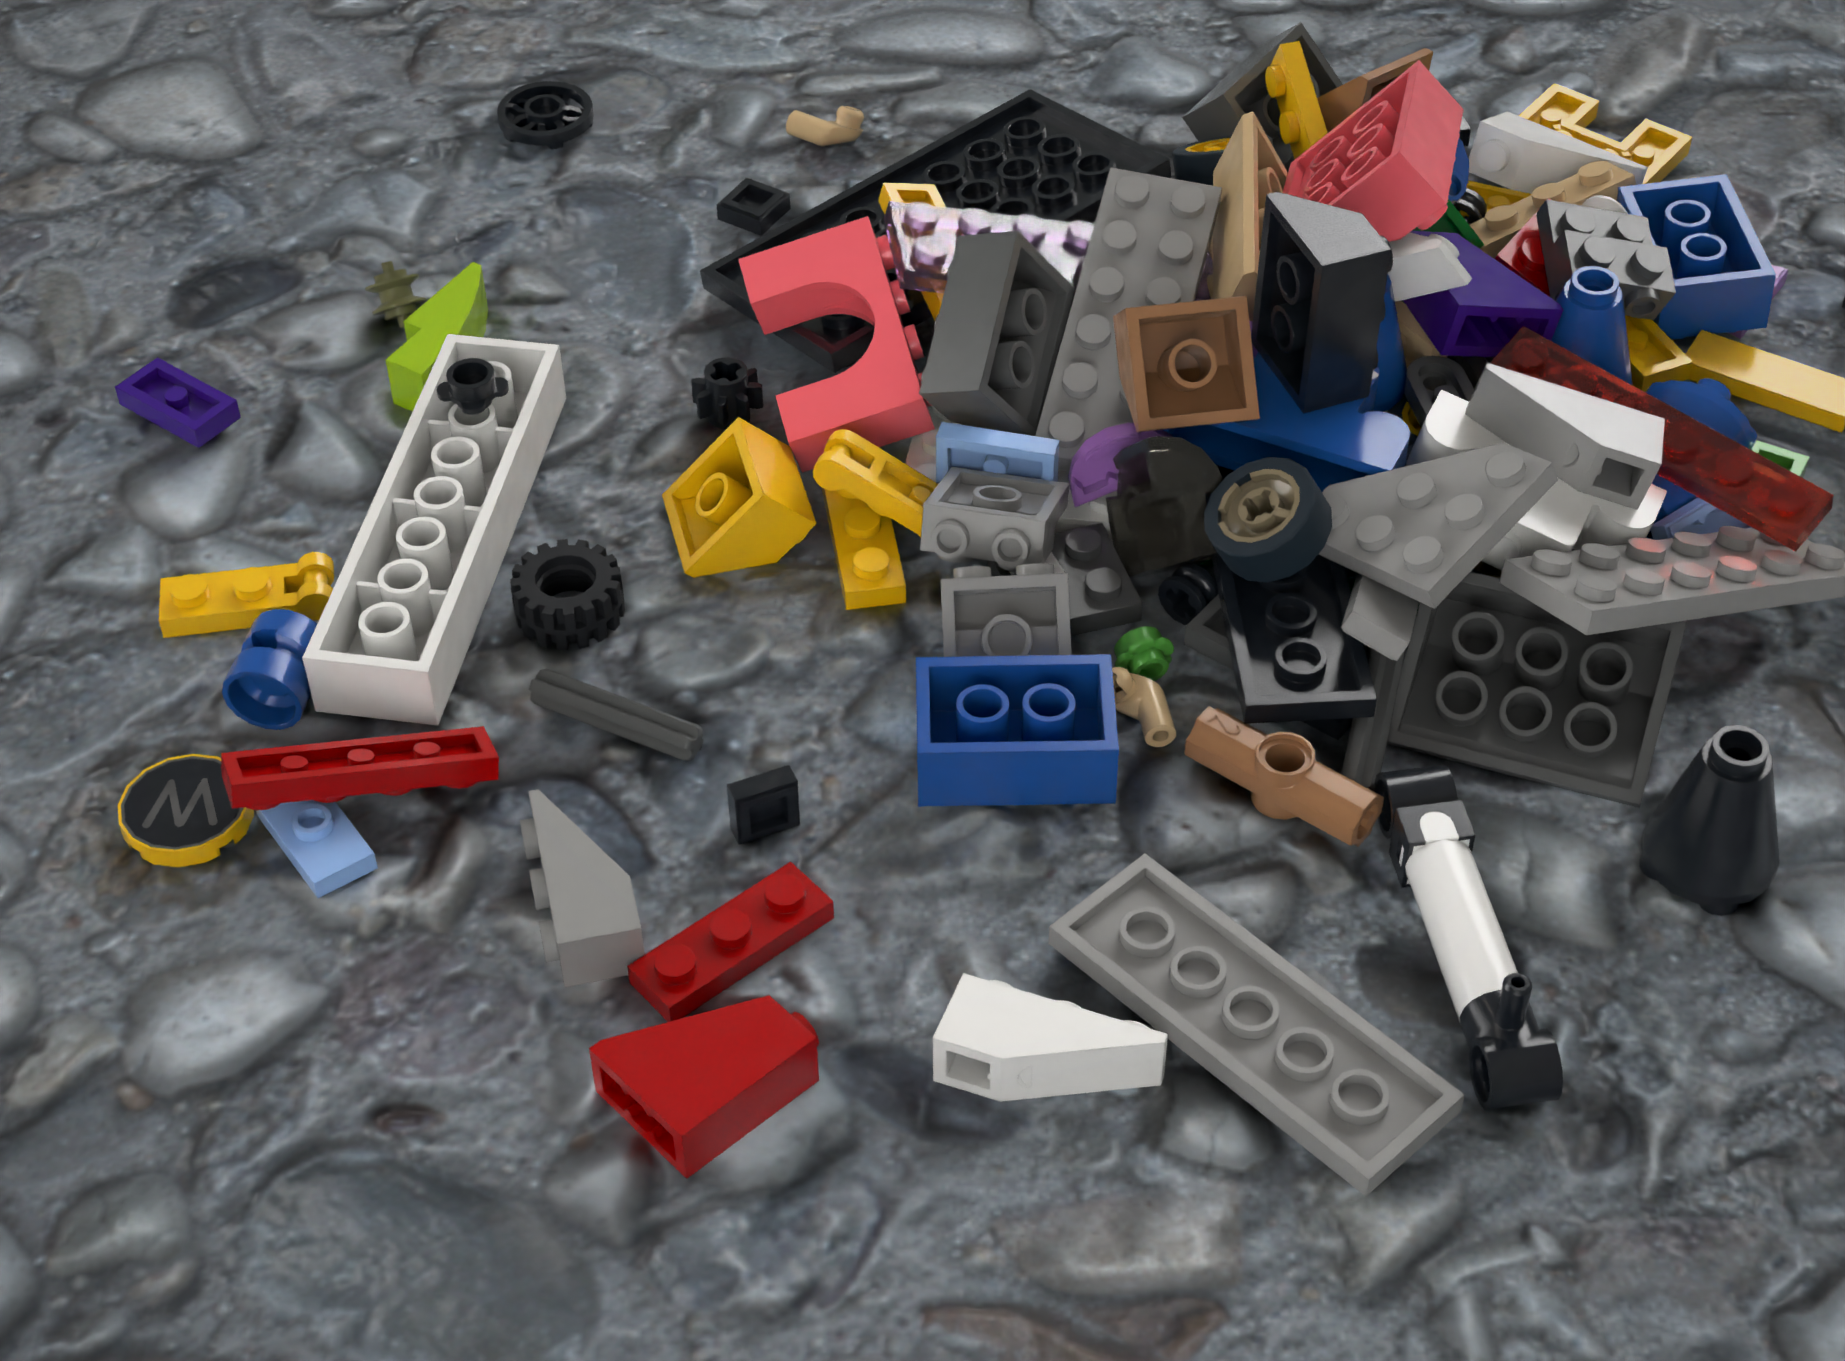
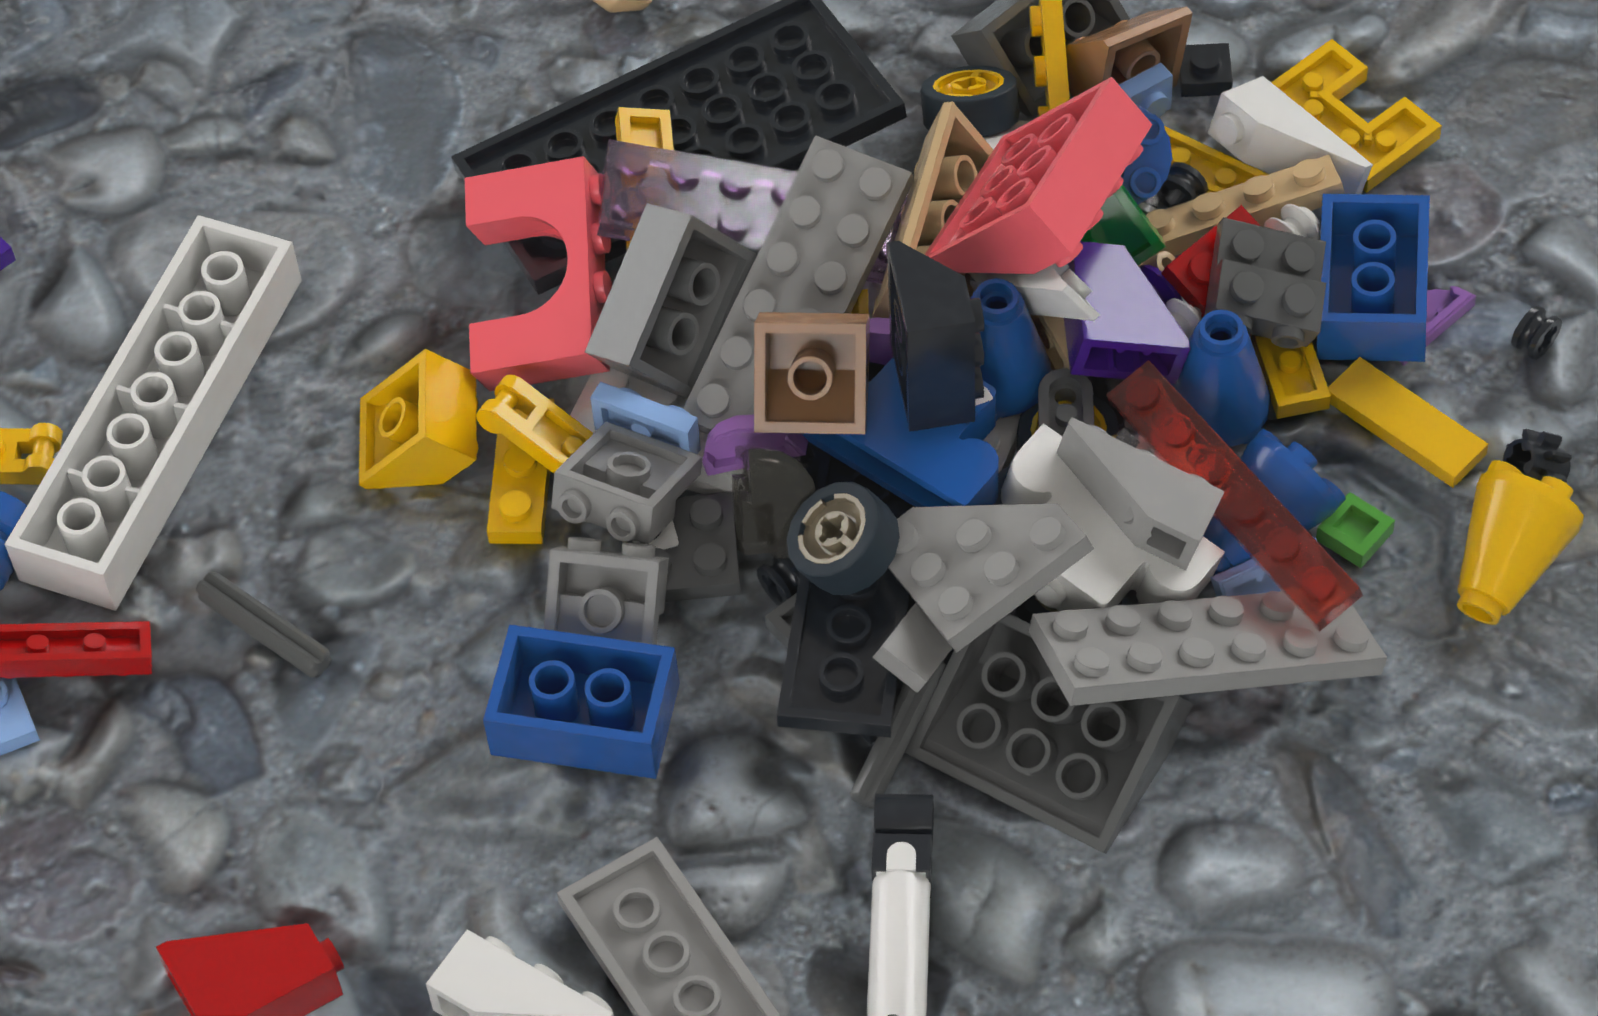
camera: 15 degrees right, 10 degrees up
olive wheel [365,261,427,328] -> none
lime slope [385,262,488,412] -> none
black plate [437,358,509,415] -> none
black tyre [510,539,625,650] -> none
light grey slope [520,789,645,987] -> none
red plate [627,861,834,1022] -> none
black gear [691,357,764,429] -> none
black tile [717,178,791,236] -> none
black tile [727,765,800,845] -> none
tan arm [1112,667,1177,747] -> none
bright green plate [1114,626,1174,681] -> none
medium nougat piece [1185,706,1384,847] -> none
black cone [1639,725,1780,916] -> none

